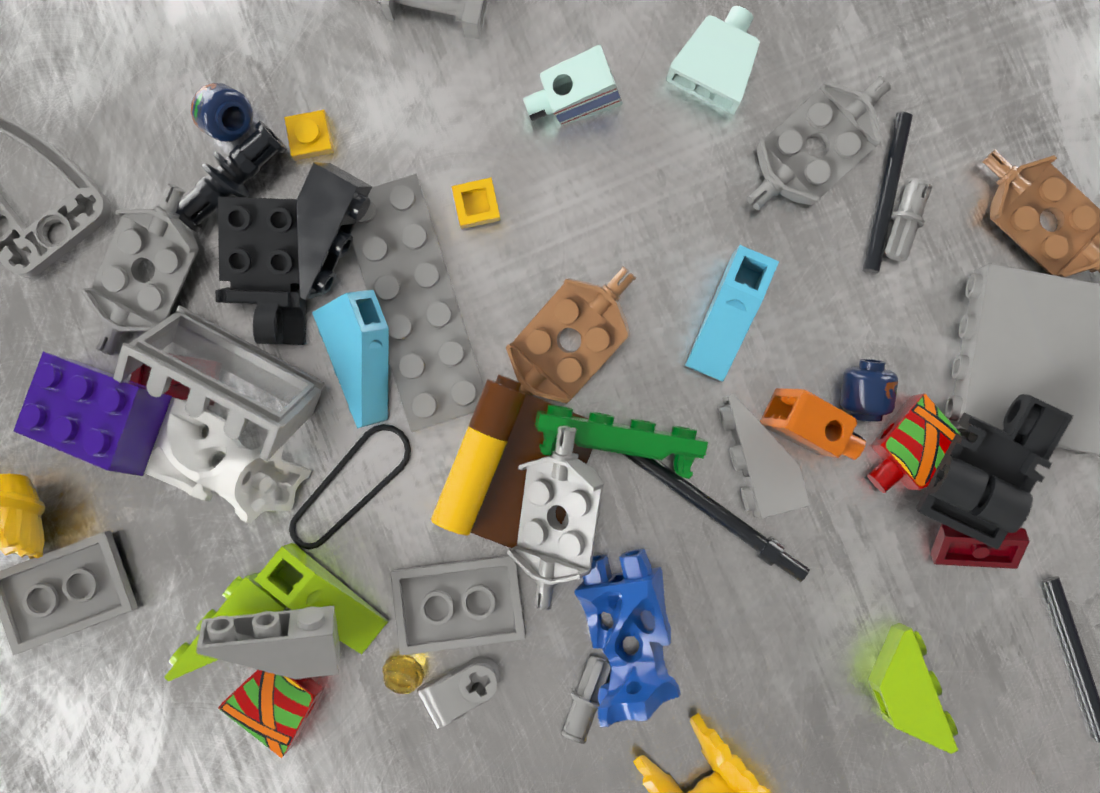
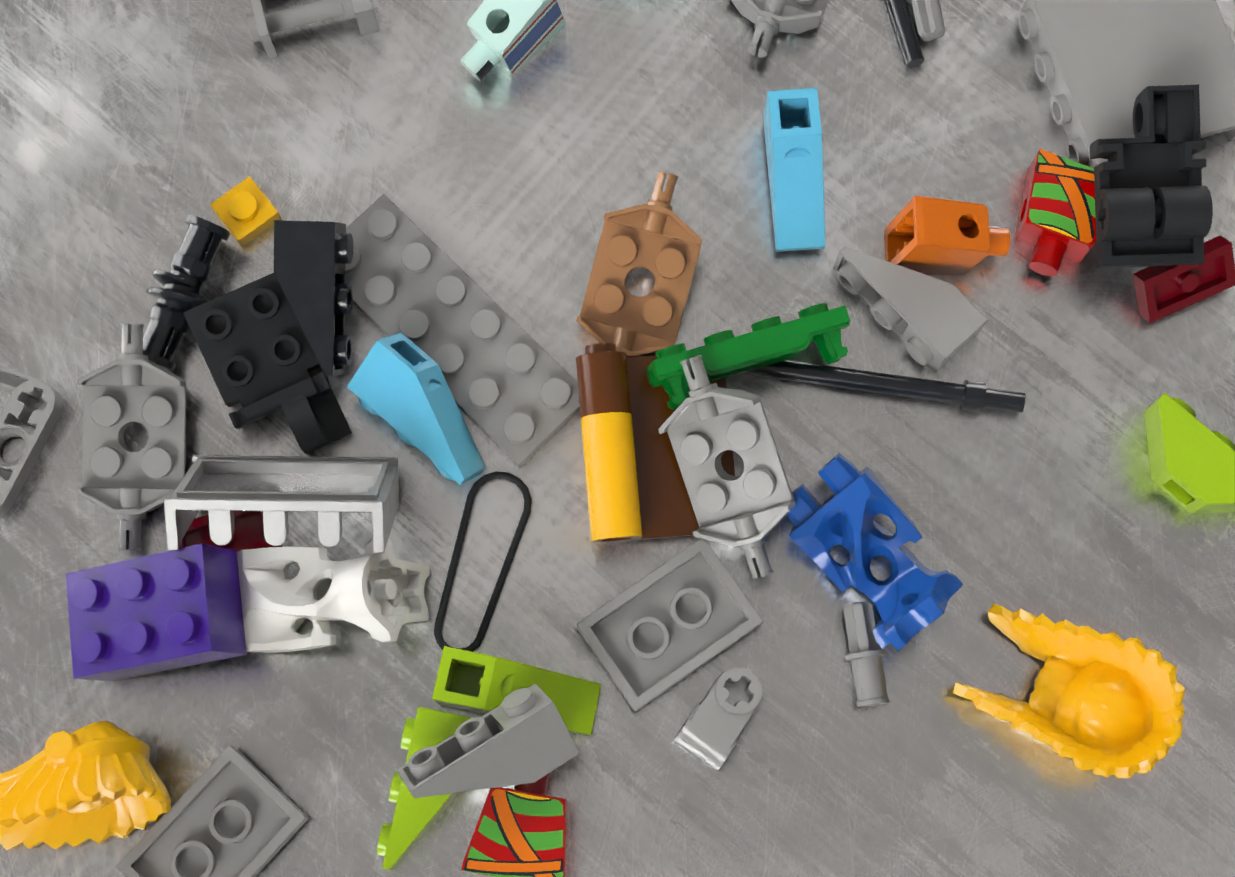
camera: 30 degrees left, 10 degrees down
dark blue head [191,83,253,142] -> none
clear yellow plate [382,655,425,694] -> none
yellow plate [451,177,501,229] -> none
dark blue head [840,359,898,422] -> none

